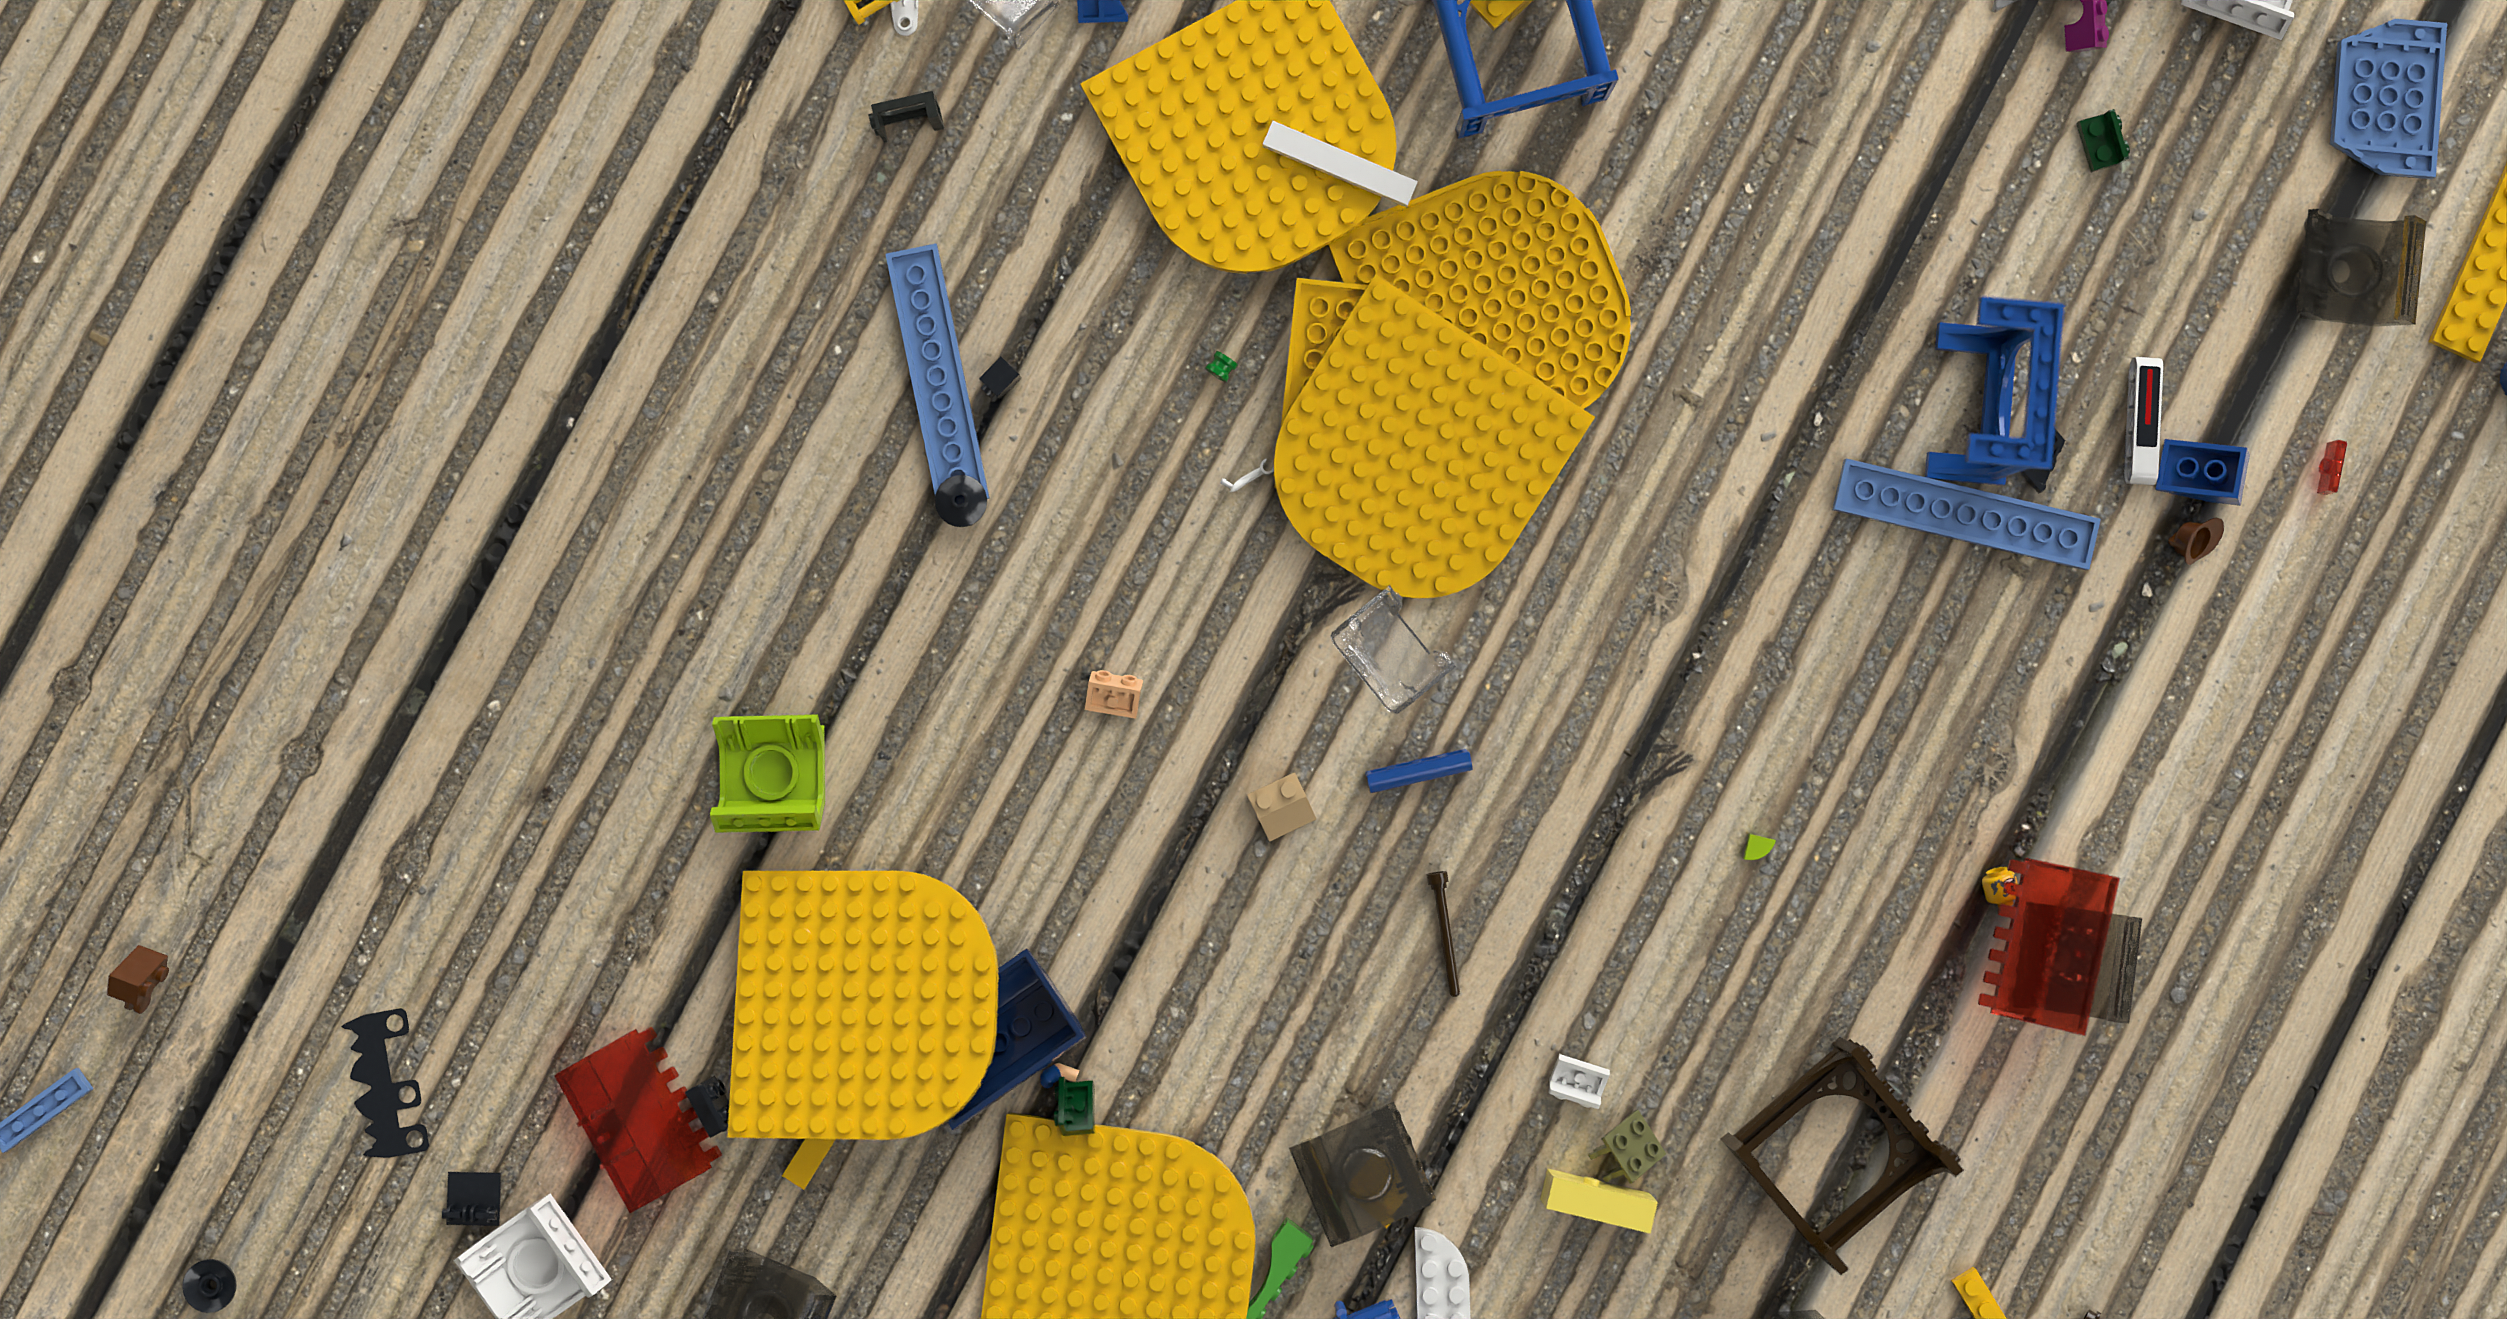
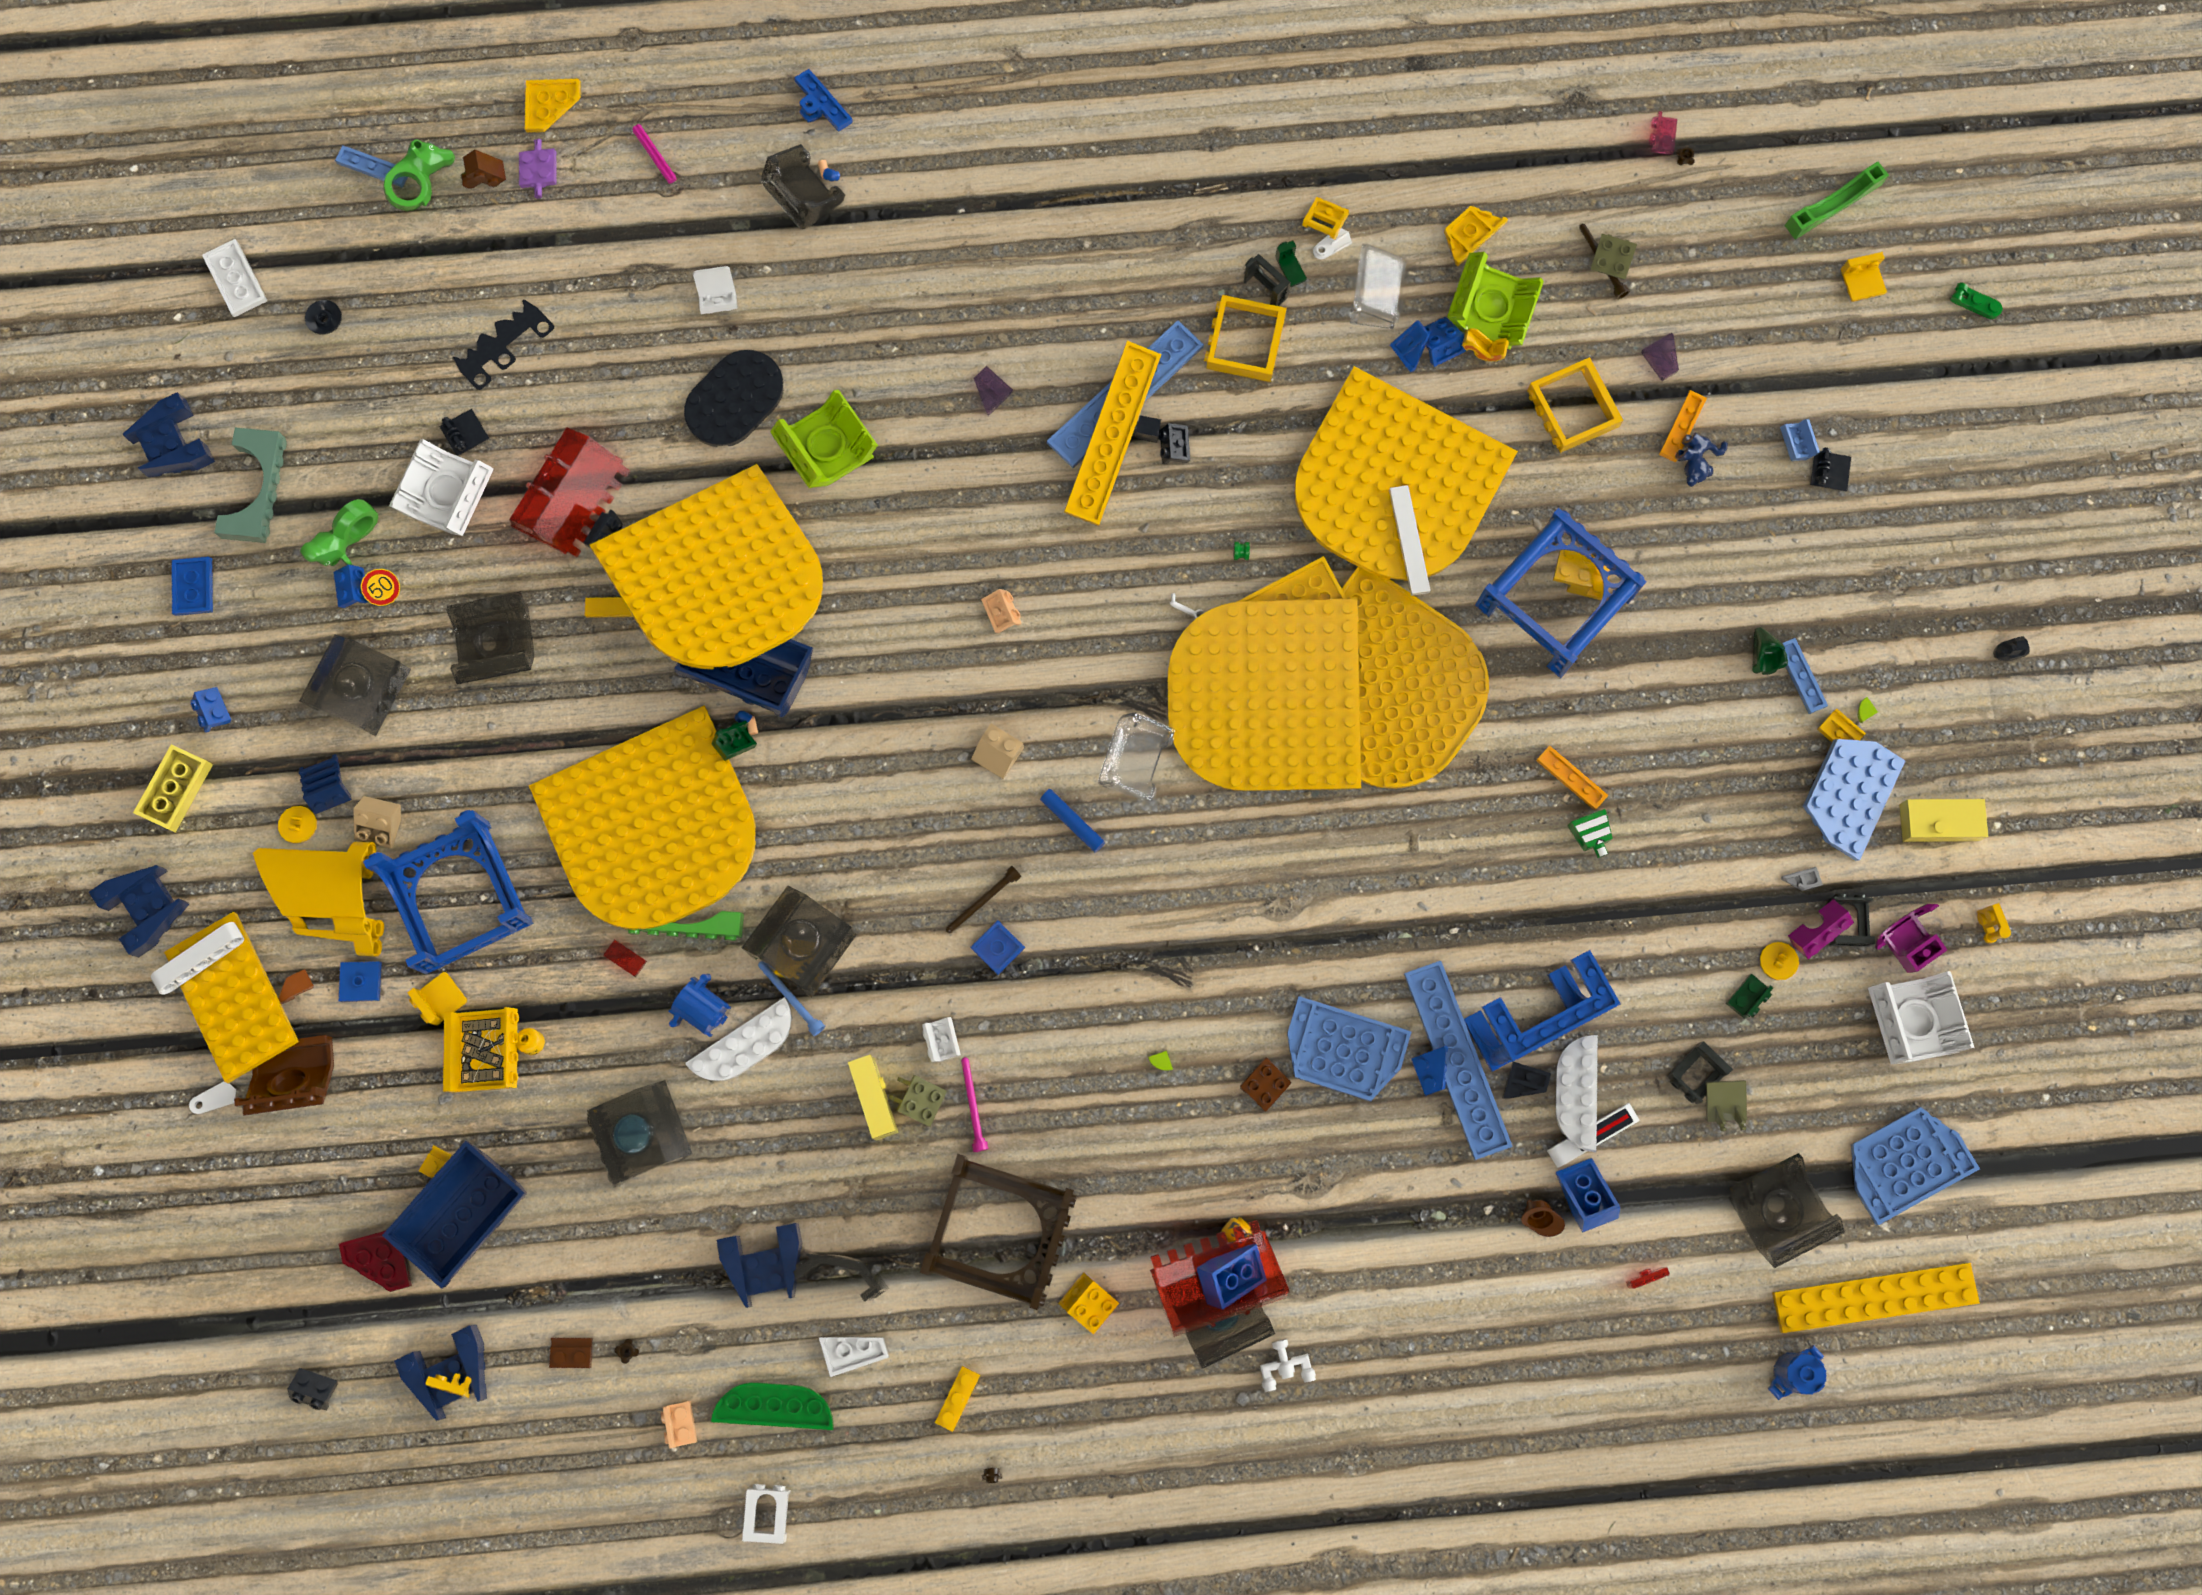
camera: 60 degrees right, 10 degrees down
black dish [935,475,987,527] -> none
none -> bright green animal [383,139,455,211]
none -> medium lavender plate [519,139,557,199]
none -> yellow plate [525,78,581,133]
none -> dark pink axle [632,124,677,184]
none -> black plate [684,350,784,447]
none -> white bracket [693,266,737,314]
none -> medium blue piece [758,961,826,1036]
none -> clear smoke windscreen [761,144,845,230]
none -> blue plate [795,69,853,132]
none -> blue arm [818,160,840,182]
none -> dark pink piece [961,1057,989,1152]
none -> blue plate [970,920,1025,975]
none -> clear purple wing [974,366,1013,416]
none -> yellow bracket [1058,1273,1119,1334]
none -> yellow plate [1064,340,1162,526]
none -> black bracket [1159,423,1190,464]
none -> blue slope [1197,1244,1267,1310]
none -> yellow window [1204,295,1287,382]
none -> reddish brown hinge [1240,1057,1292,1112]
none -> white piece [1260,1339,1316,1392]
none -> dark green bracket [1275,240,1307,287]
none -> medium blue plate [1287,996,1412,1101]
none -> blue wing [1411,1046,1448,1096]
none -> light orange plate [1536,745,1609,811]
none -> white plate [1556,1035,1598,1152]
none -> green torso [1567,809,1613,858]
none -> pearl dark grey panel [1667,1041,1733,1104]
none -> olive plate [1706,1080,1747,1131]
none -> yellow piece [1760,942,1799,980]

